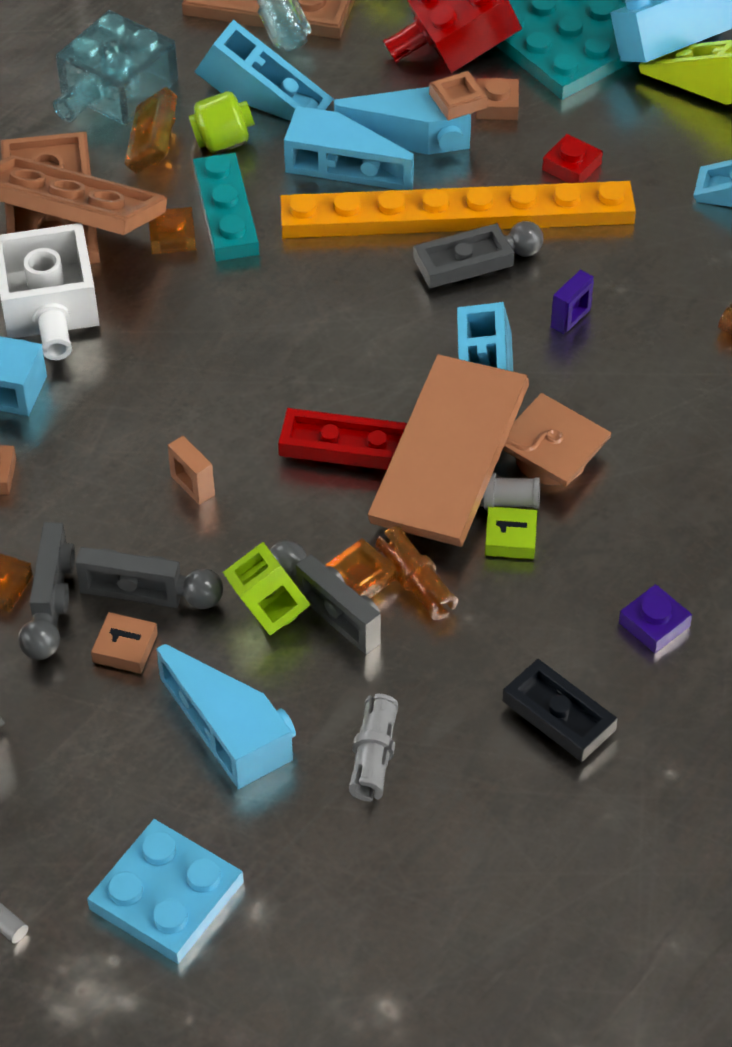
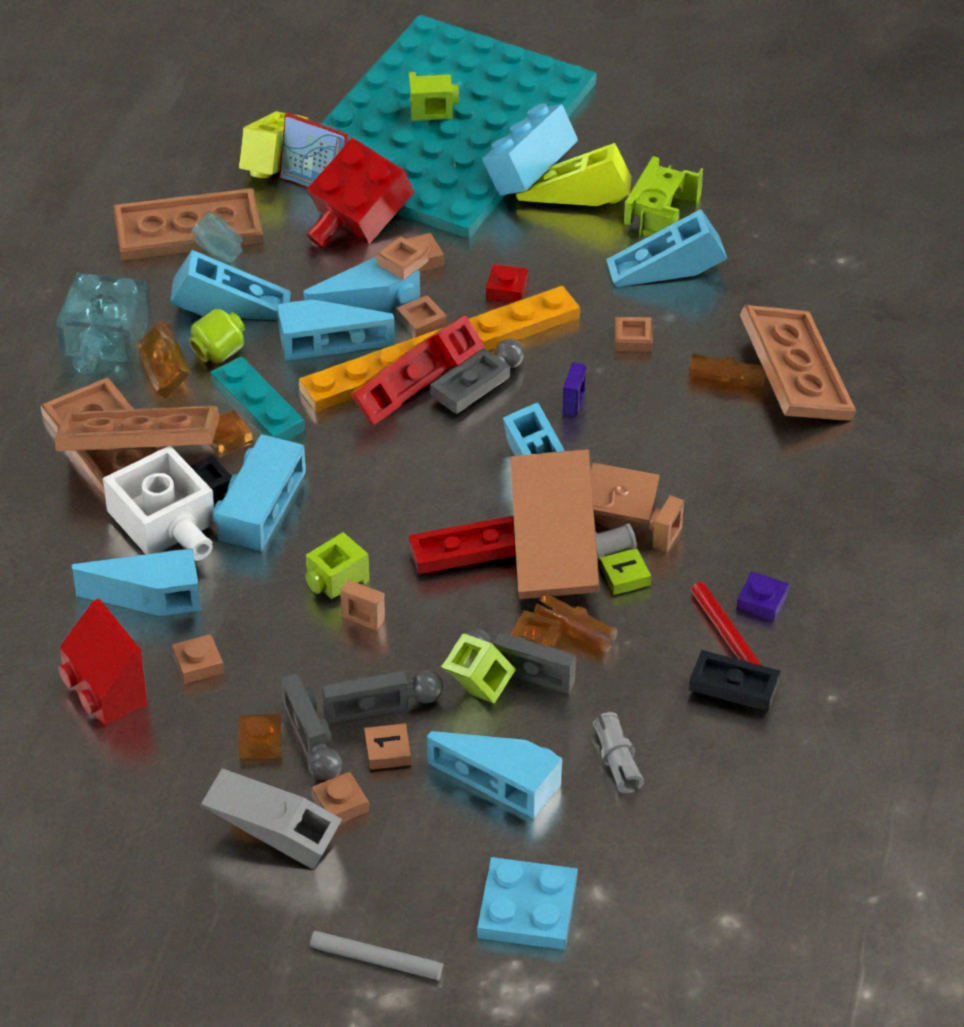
camera: 25 degrees left, 5 degrees down
none -> black plate [190,455,232,499]
none -> medium azure brick [212,434,306,552]
none -> lime brick [305,532,370,599]
none -> nougat plate [311,771,369,824]
none -> red slope [351,315,485,426]
none -> nougat tile [396,295,447,338]
none -> nougat tile [615,317,653,352]
none -> nougat plate [649,495,684,553]
none -> red bar [691,582,762,665]

